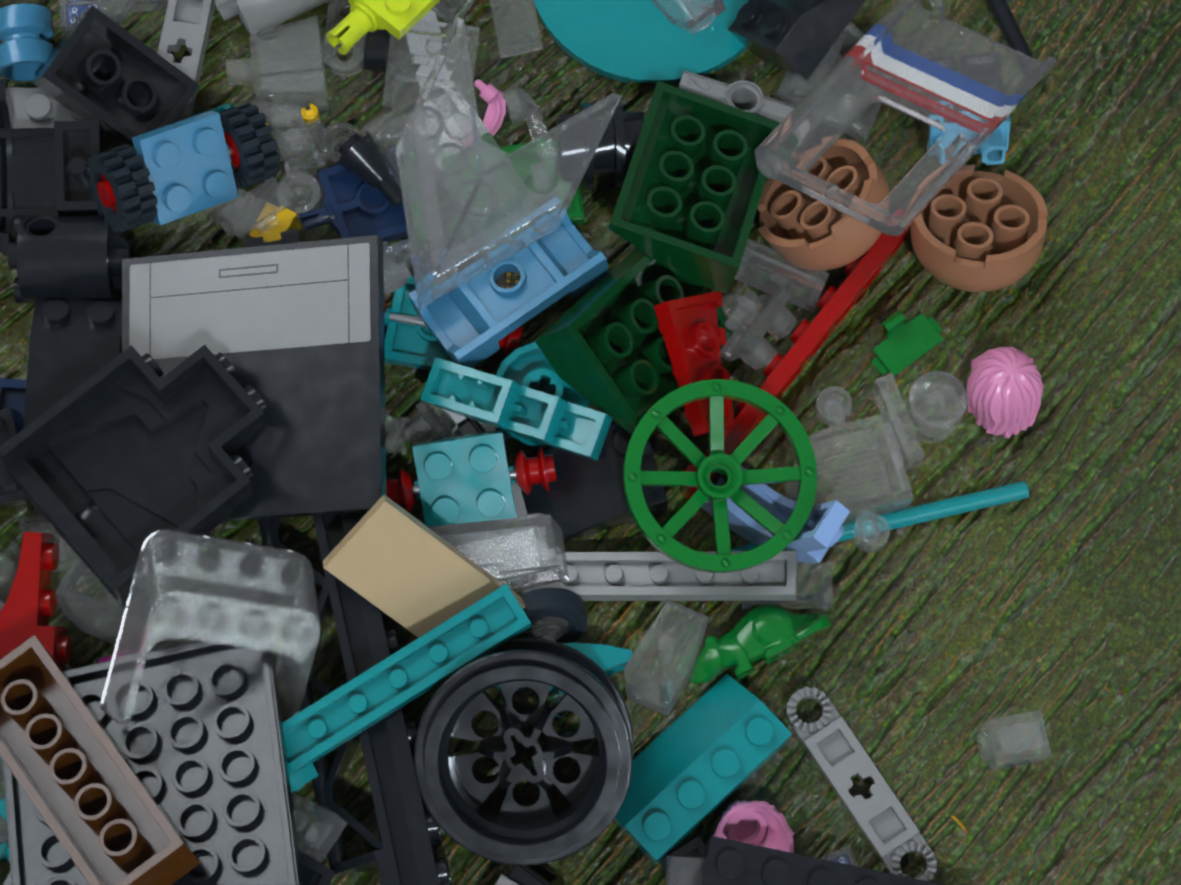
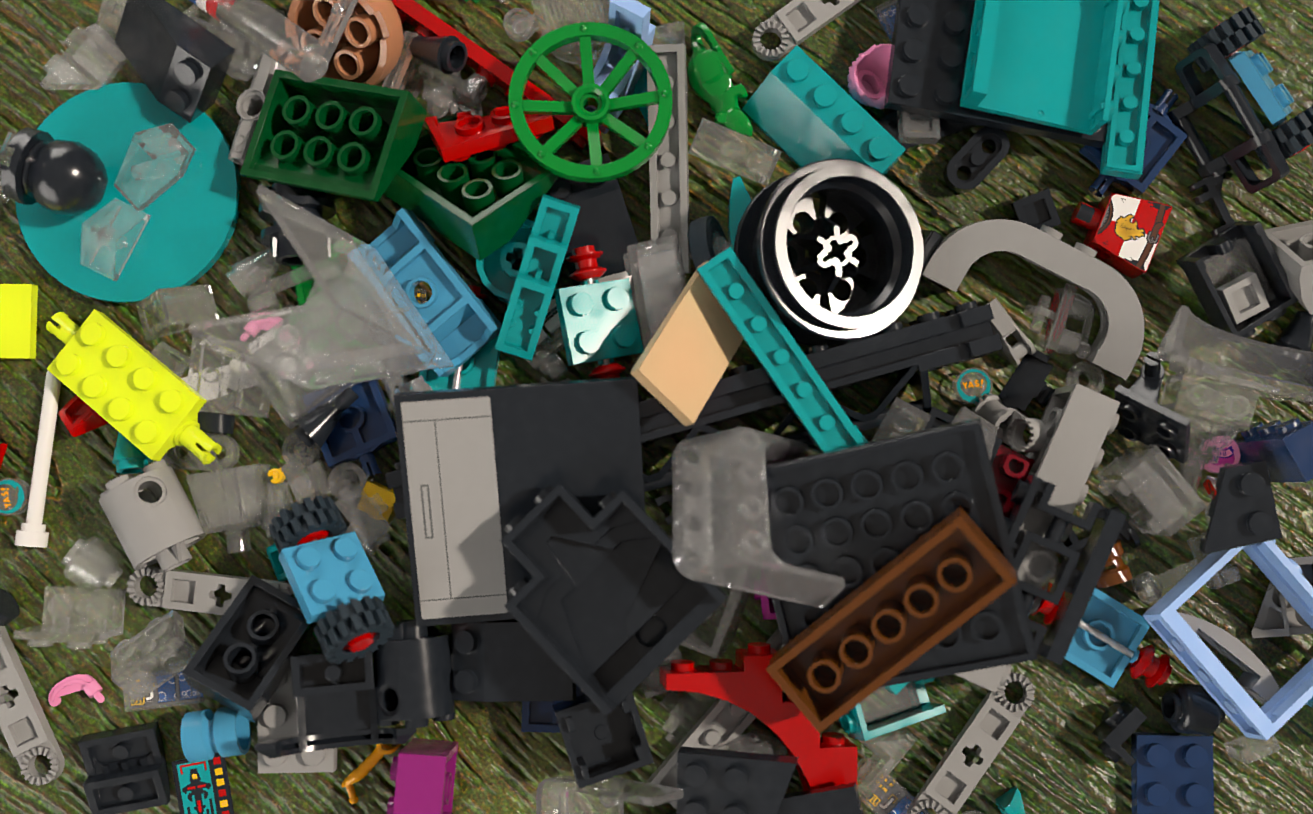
camera: 90 degrees left, 10 degrees up
none -> clear cone [225,247,282,298]
none -> black cone [410,35,468,74]

